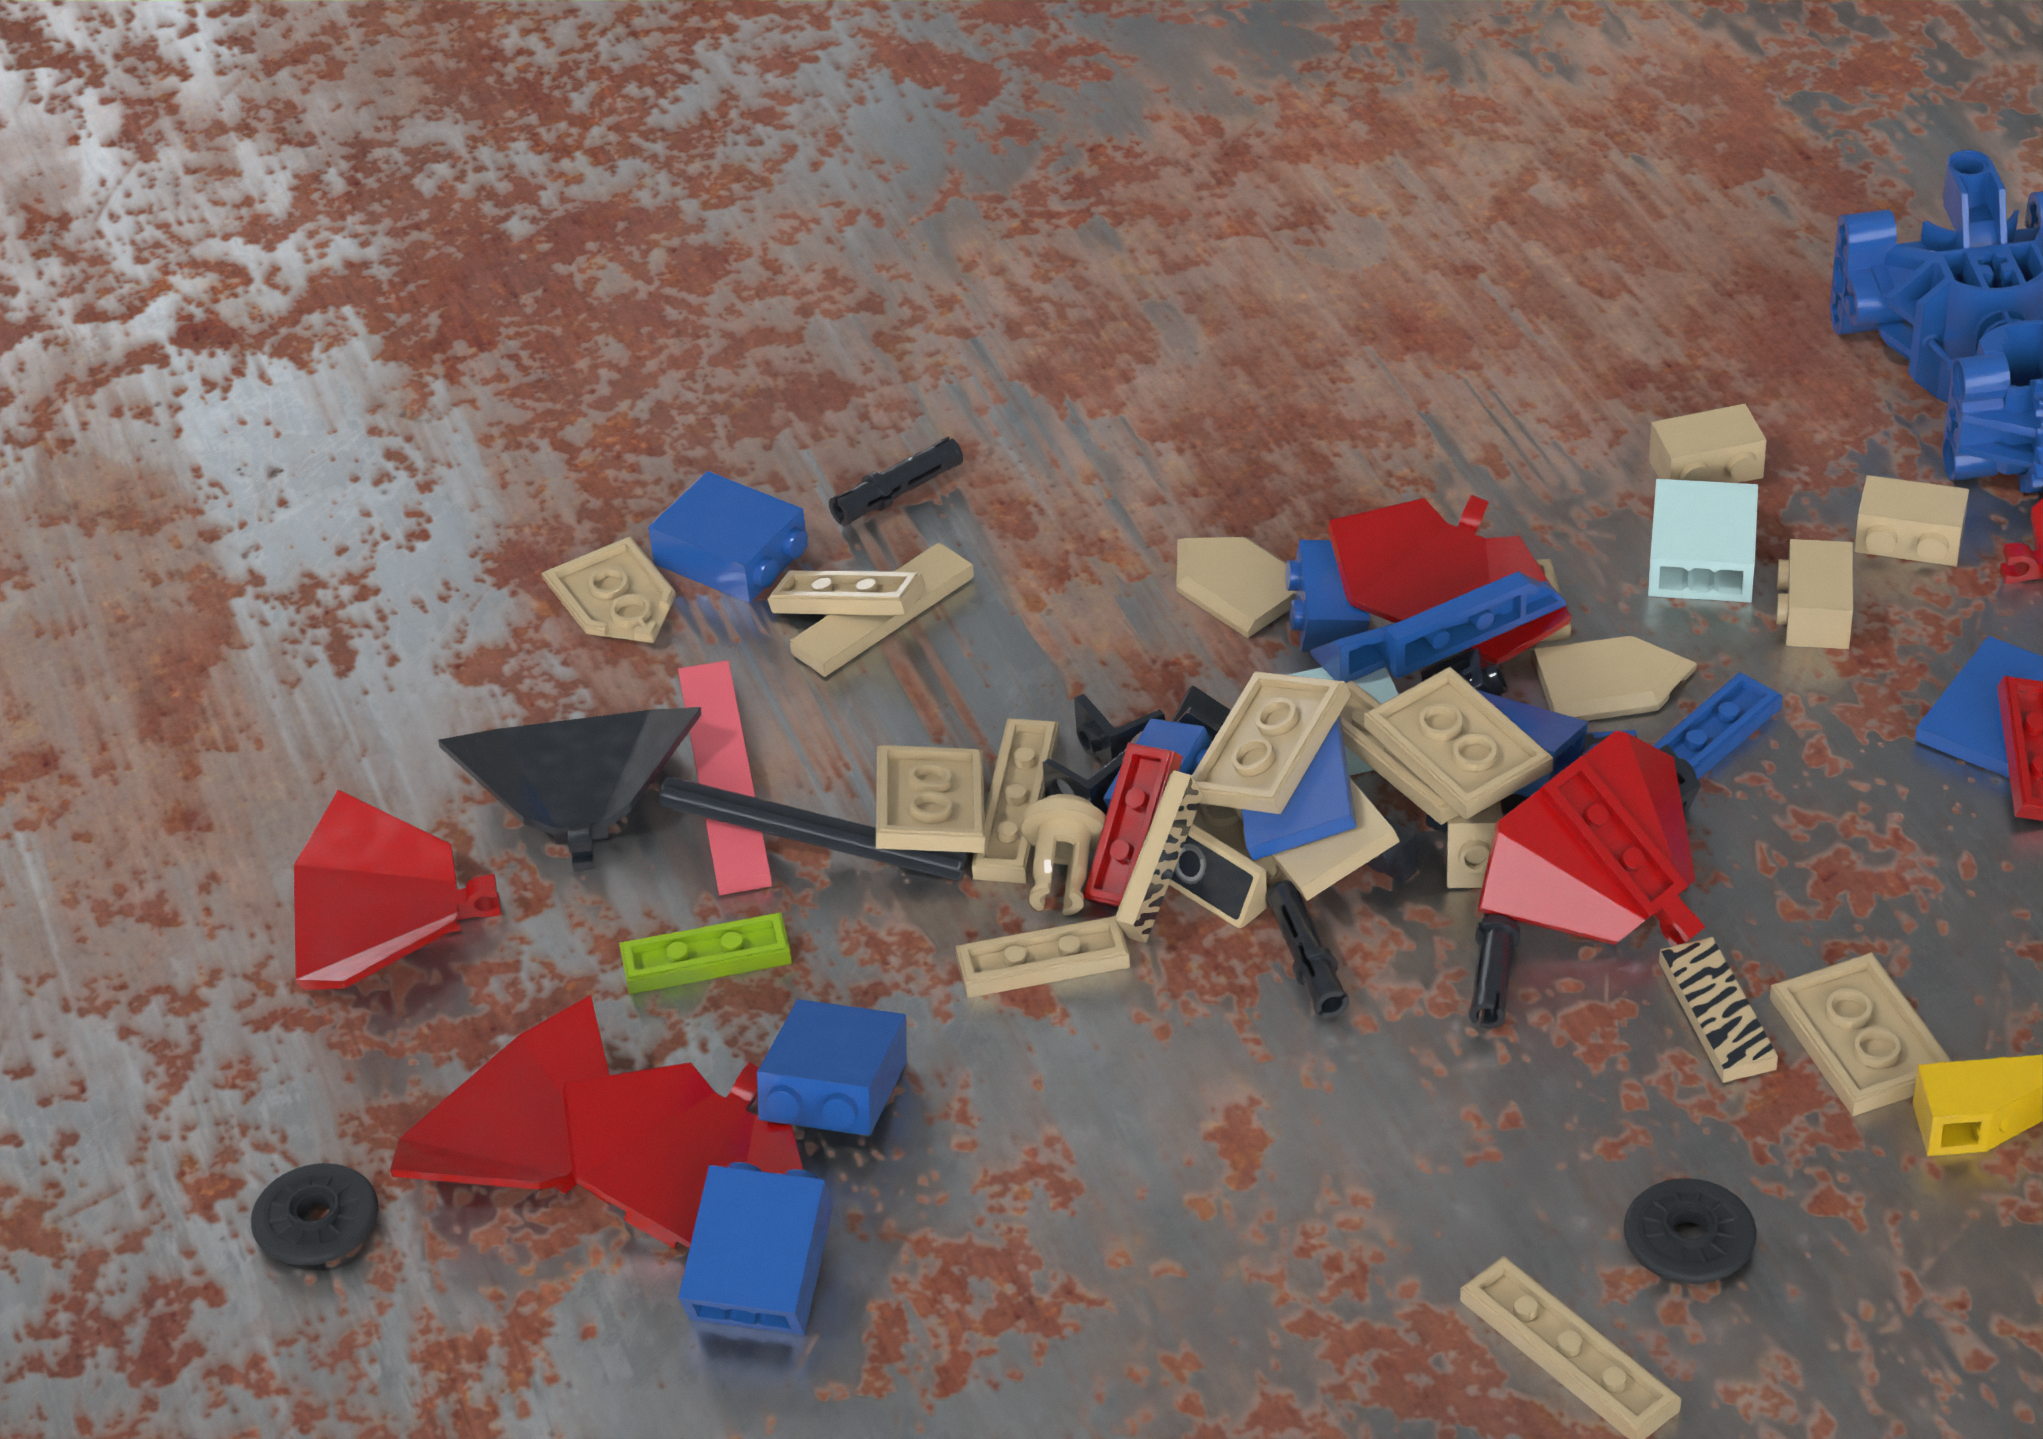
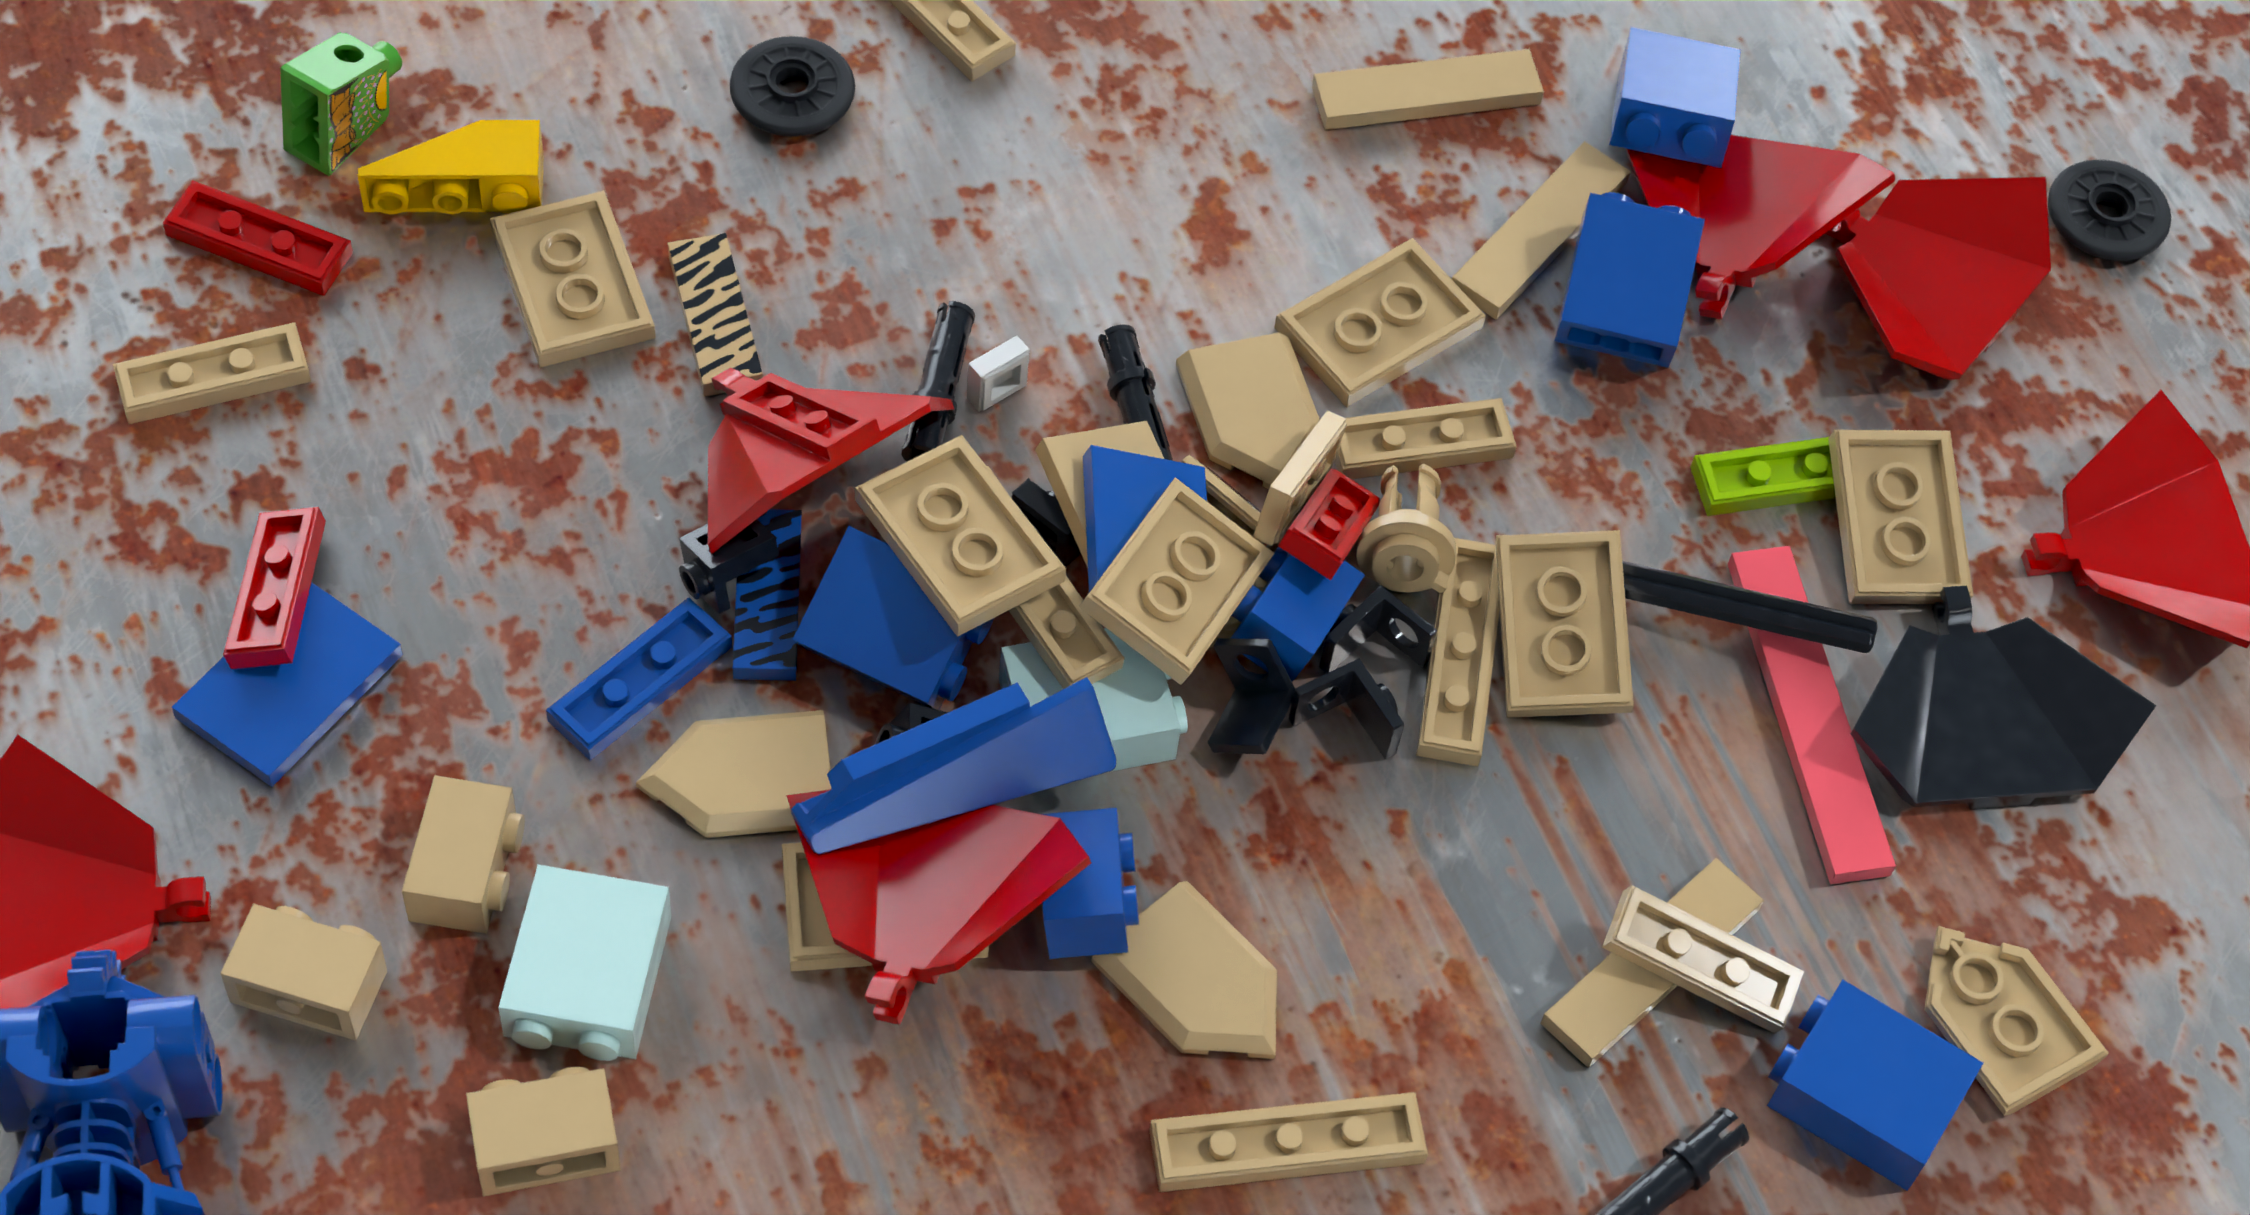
camera: 170 degrees right, 15 degrees up
none -> white tile [966,335,1030,412]
none -> tan tile [1149,1092,1428,1192]
none -> tan tile [1176,332,1320,489]
none -> tan tile [1274,238,1486,408]
none -> tan tile [1312,49,1544,130]
none -> tan tile [1452,141,1631,320]
none -> tan tile [1828,430,1973,604]

